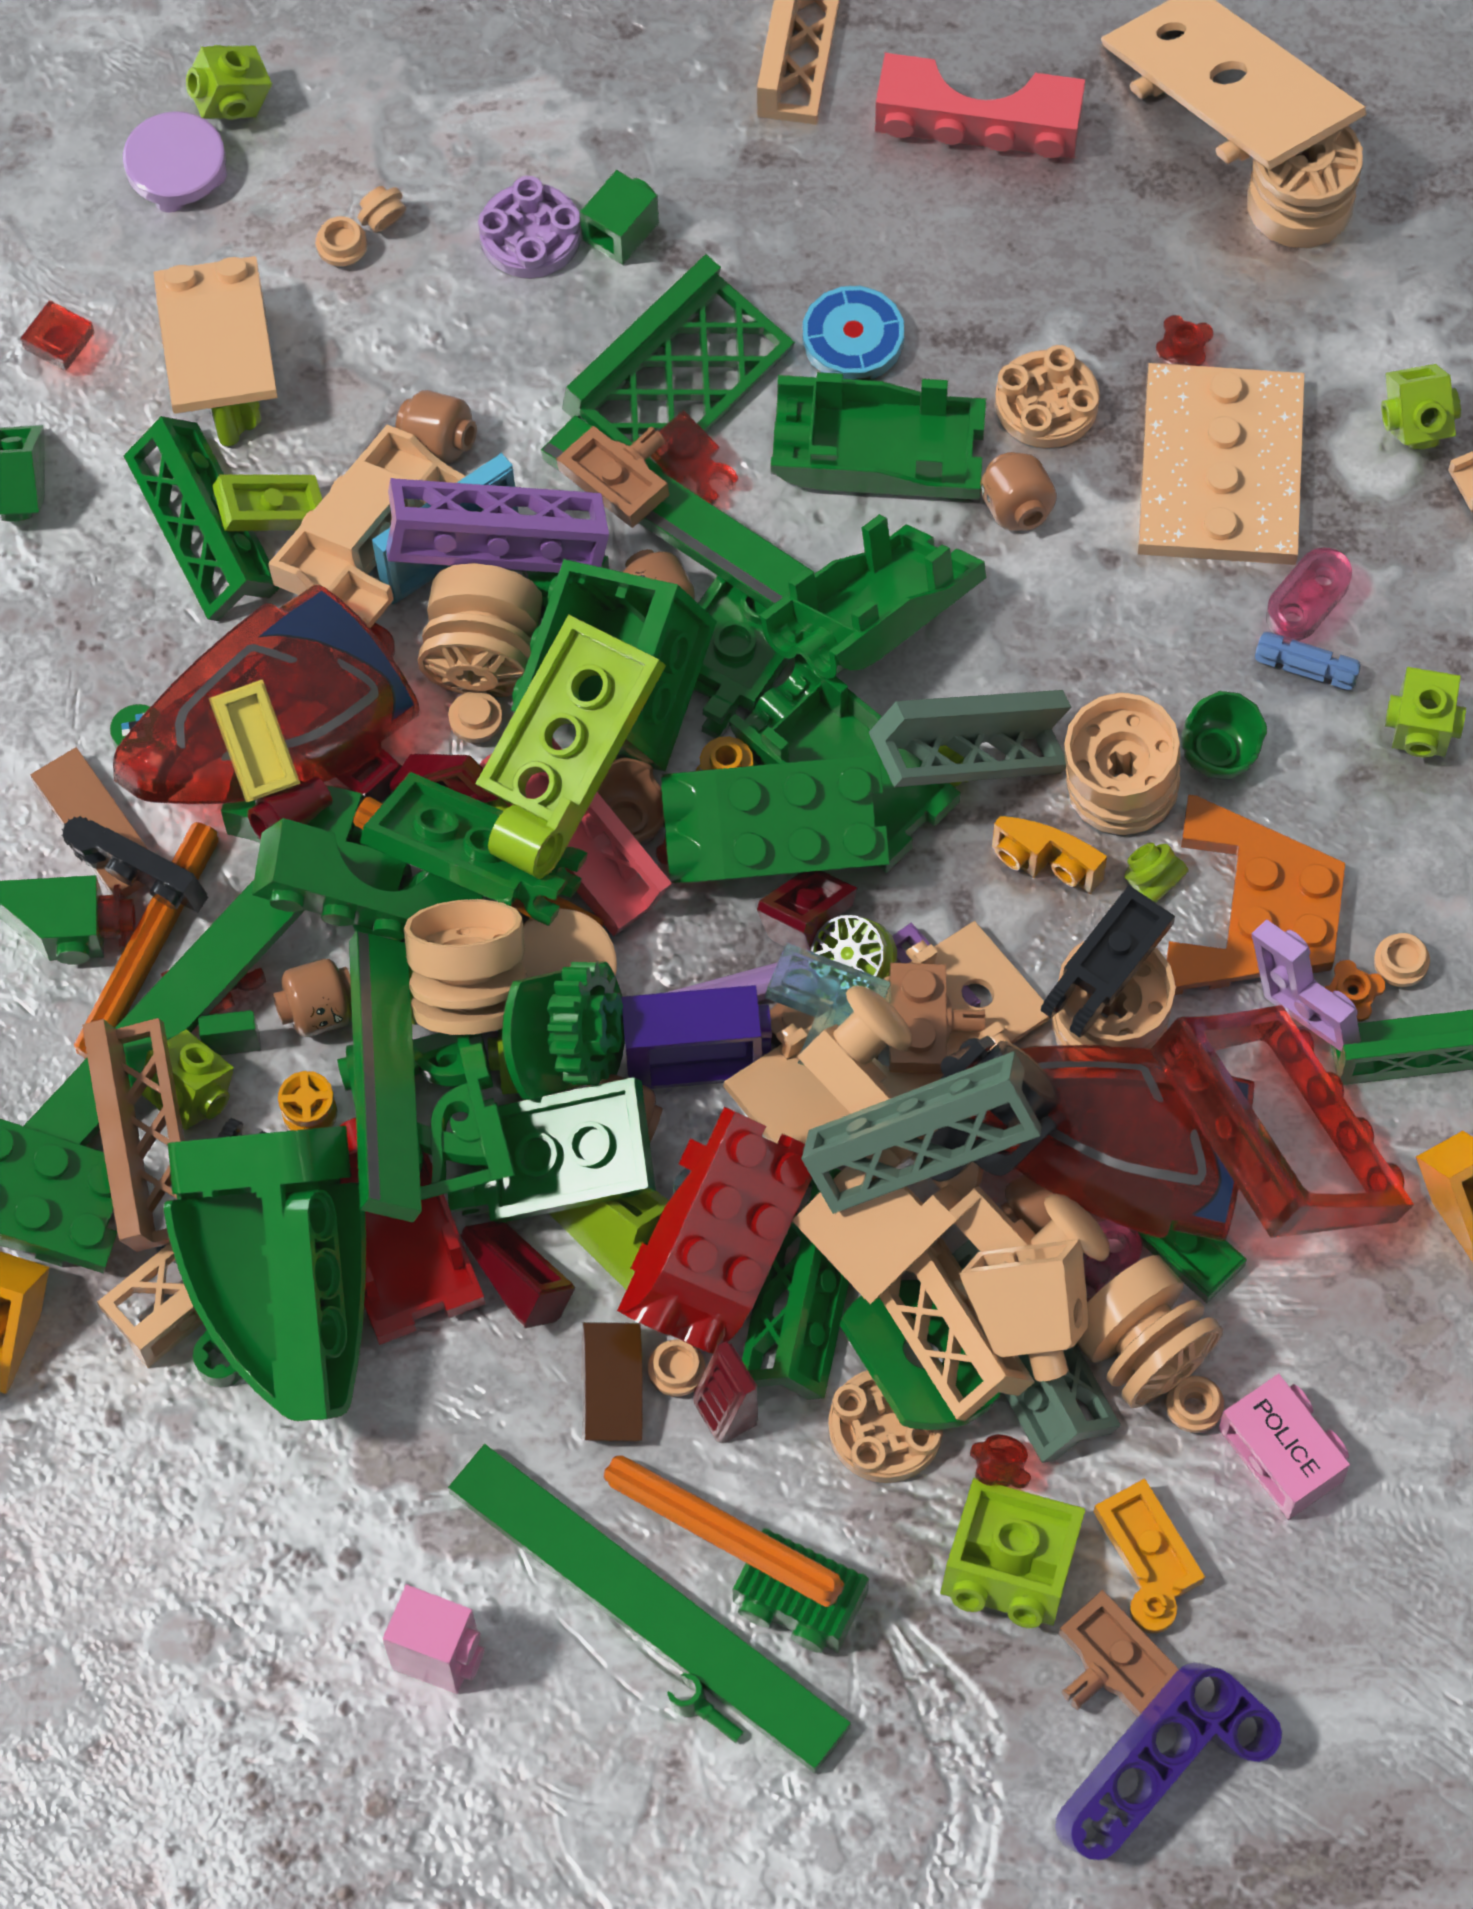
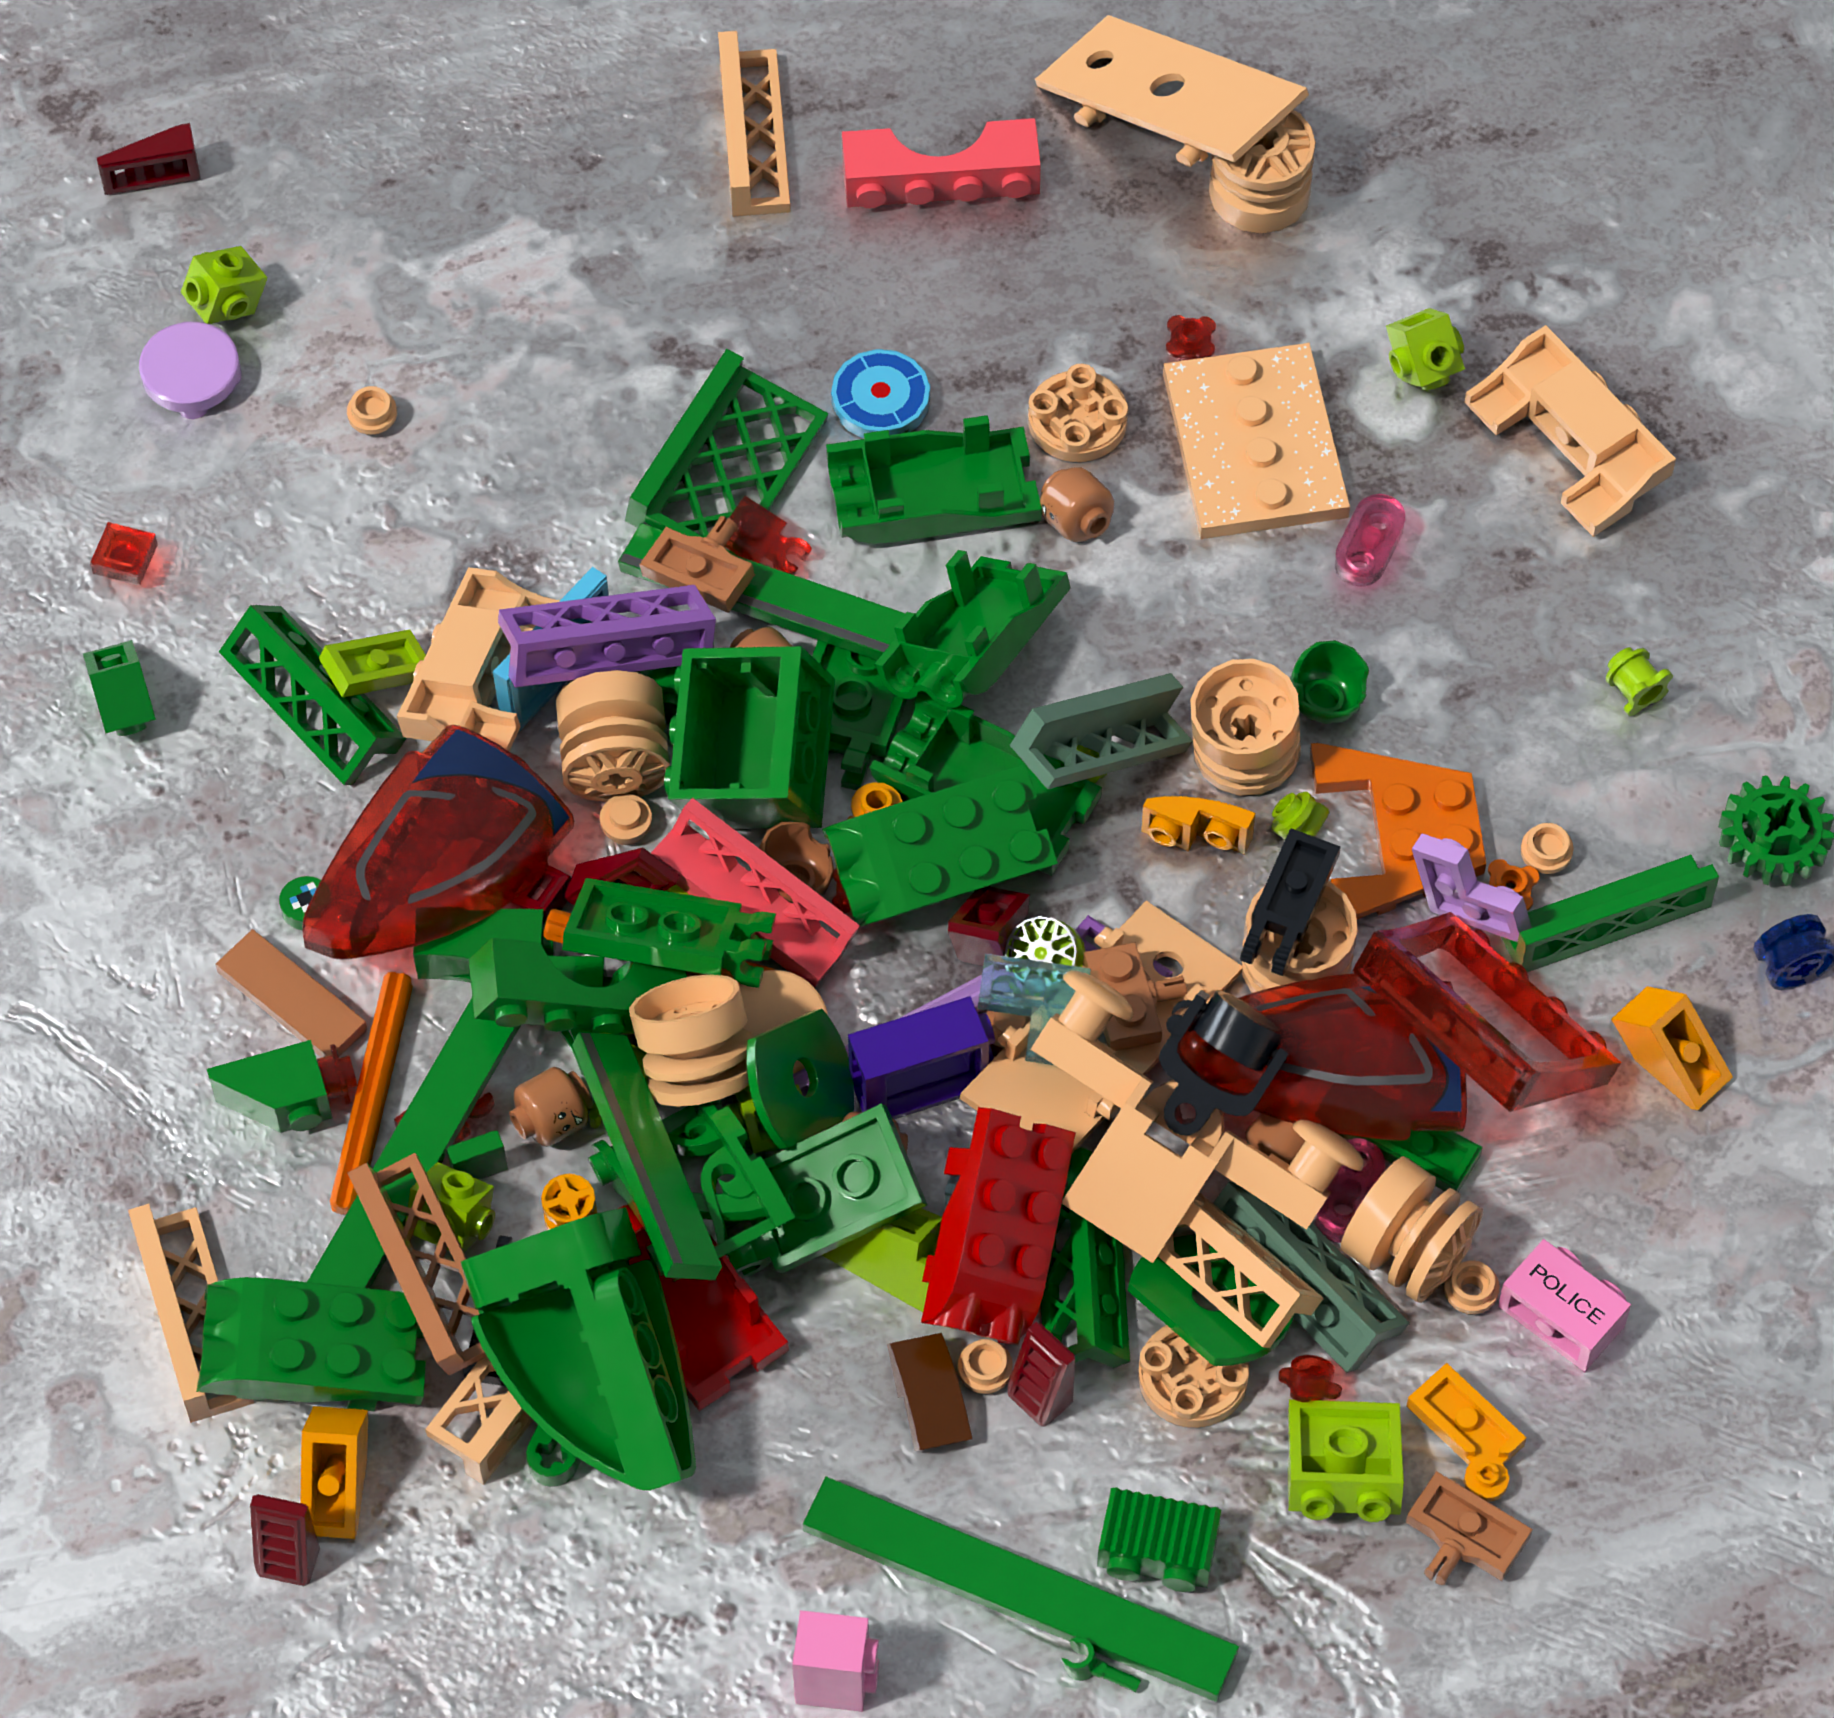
camera: 15 degrees left, 5 degrees down
black hinge [61,816,209,913] -> none
light nougat slope [154,256,278,414] -> none
light yellow tile [209,679,300,802] -> none
lime plate [210,401,261,446] -> none
dark red cone [248,776,333,840] -> none
light nougat plate [357,186,406,233] -> none
nougat head [395,390,477,464] -> none
dark red slope [460,1221,576,1328] -> none
lime hinge [476,615,666,879] -> none
lavender tile [478,176,581,278] -> none
green gear [547,962,624,1085] -> none
green brick [580,170,659,265] -> none
orange axle [603,1455,844,1607] -> none
sand green fence [801,1051,1042,1214] -> none
light nougat torso [960,1239,1089,1381] -> none
dark purple beam [1055,1662,1282,1860] -> none
medium blue axle [1255,632,1361,690] -> none
lime brick [1385,667,1466,758] -> none

